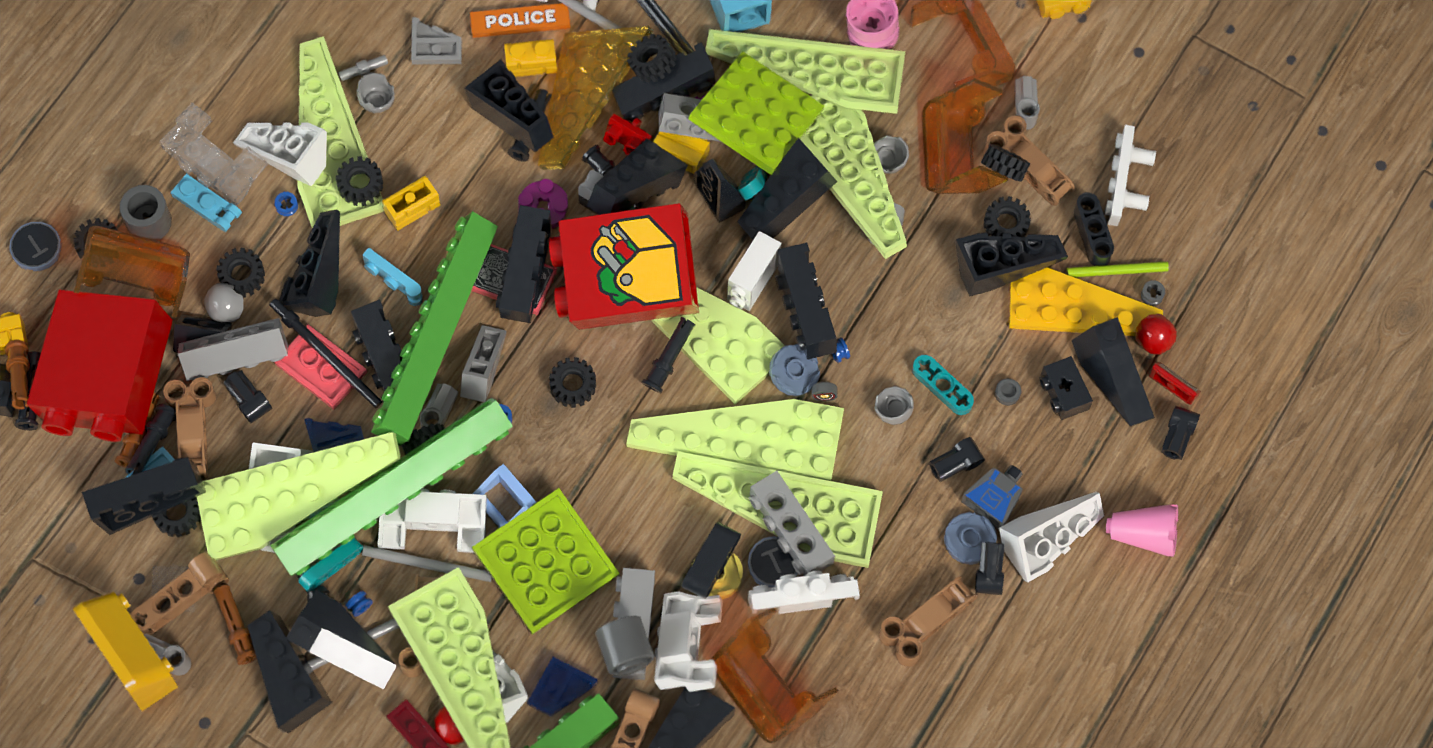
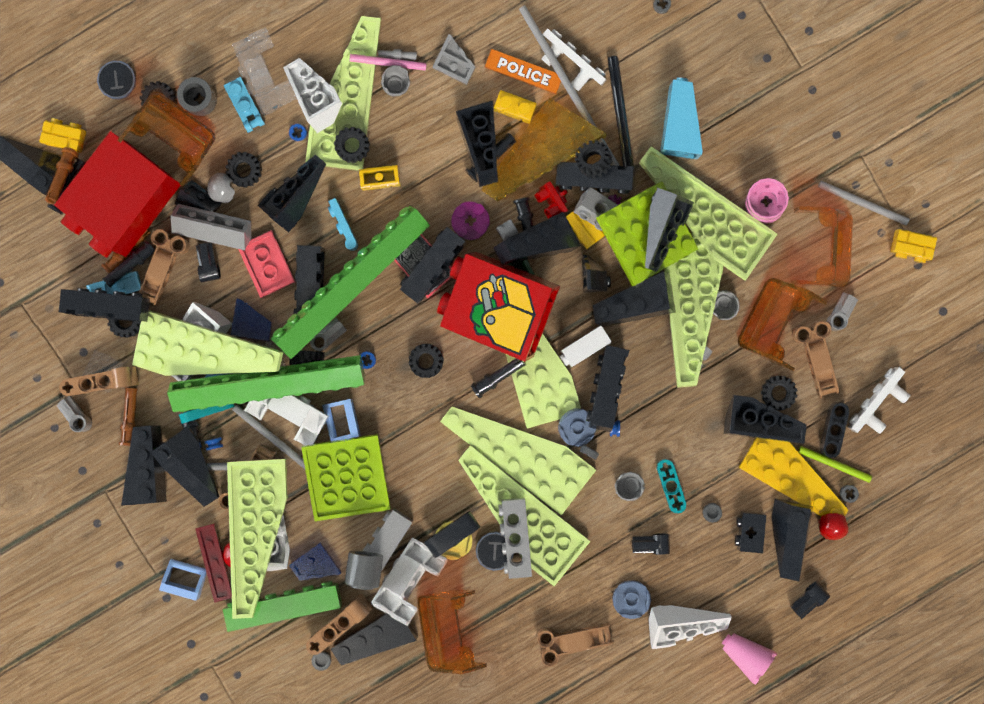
camera: 30 degrees right, 20 degrees up
yellow windscreen [72,592,178,711] -> none
black bar [269,299,383,409] -> none
light grey slope [460,325,507,402] -> none
teal beam [738,166,768,200] -> none
white bracket [748,571,860,614] -> none
torso [961,465,1023,530] -> none
black piece [975,542,1004,595] -> none
black tyre [981,144,1031,182] -> none
red slope [1149,362,1201,405] -> none
none -> bright pink bar [349,54,426,71]
none -> wedge [645,188,694,272]

